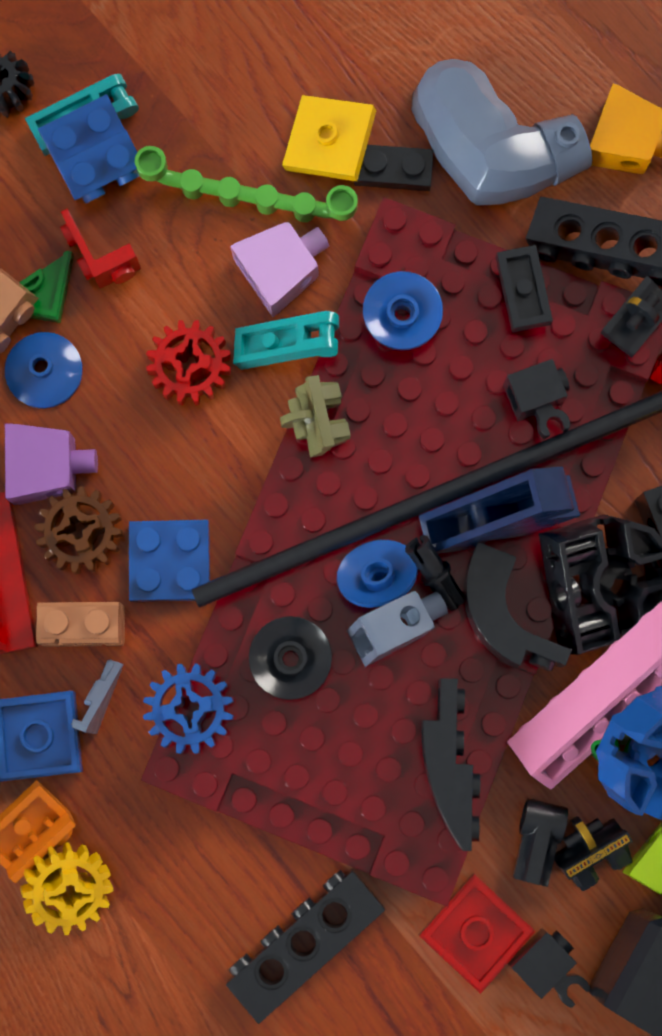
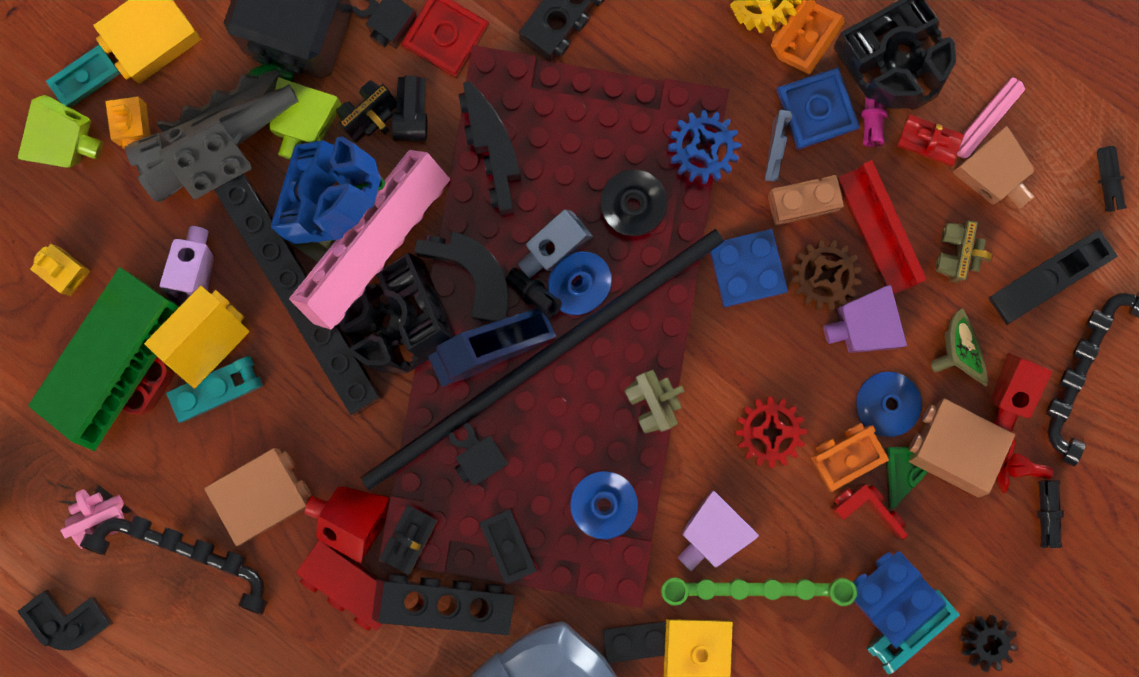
camera: 165 degrees right, 5 degrees up
teal plate [233,311,339,370] -> none
none -> orange bracket [811,423,889,492]

